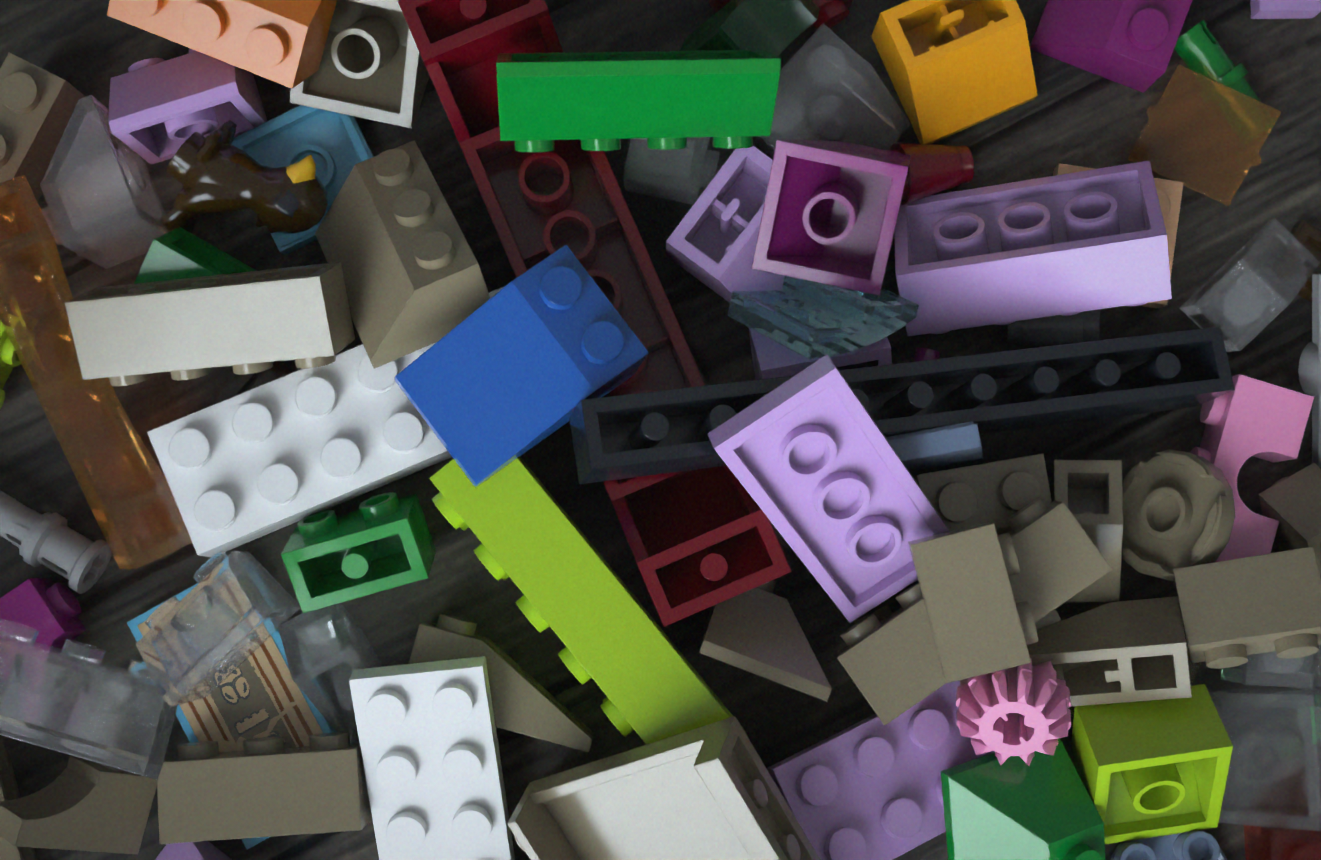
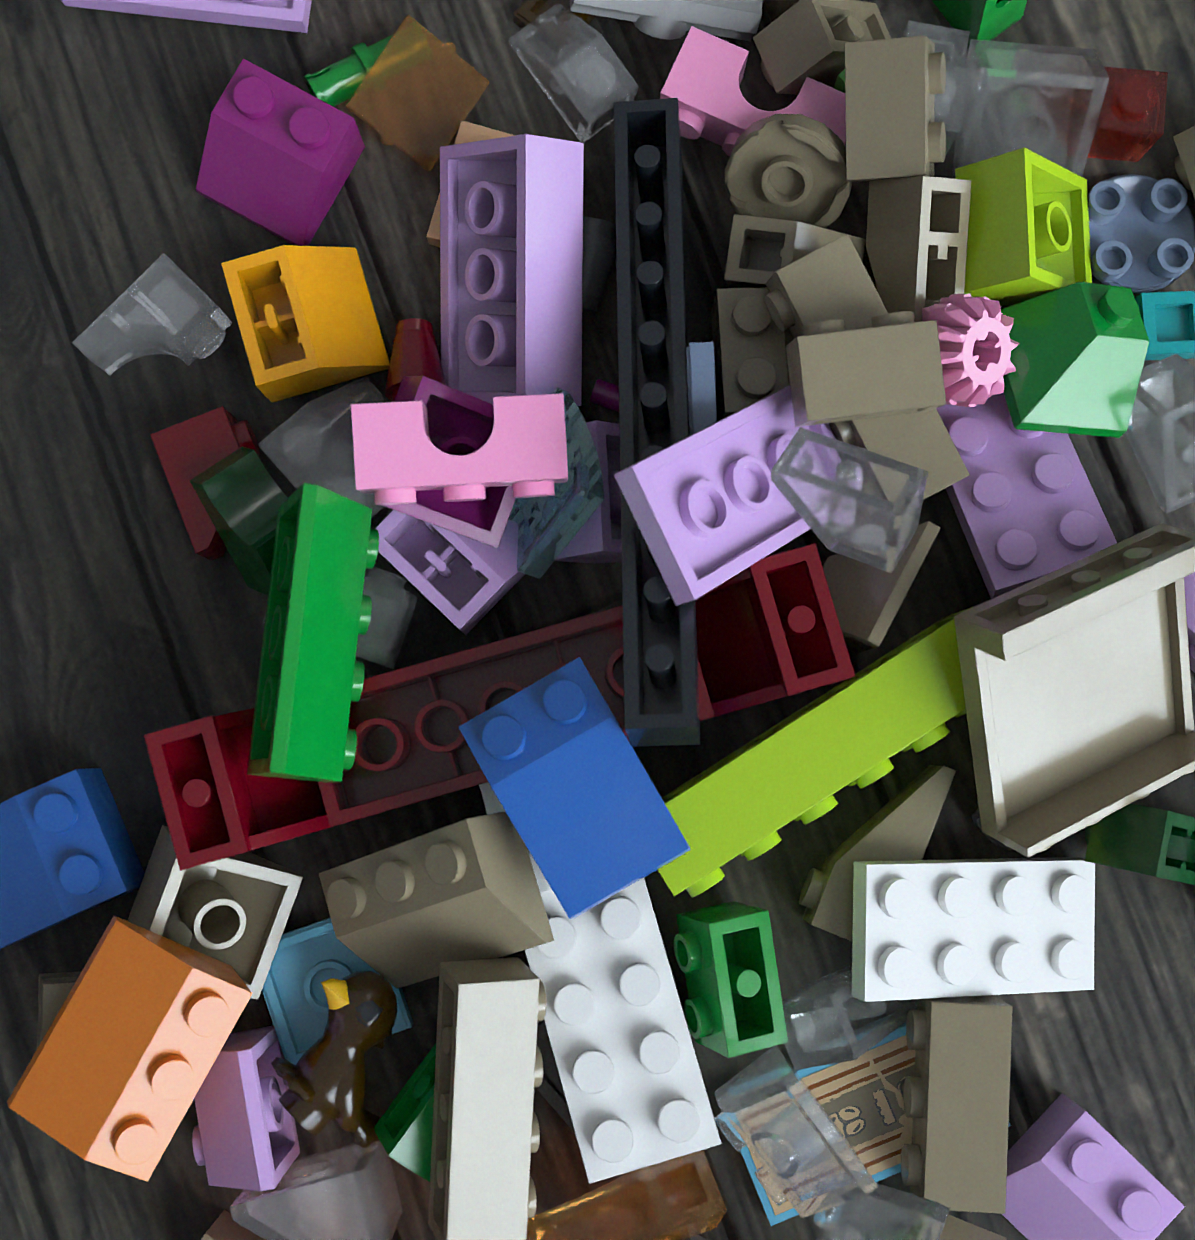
camera: 85 degrees left, 0 degrees up
none -> bright pink arch [351,393,568,505]
none -> clear slope [771,427,929,573]

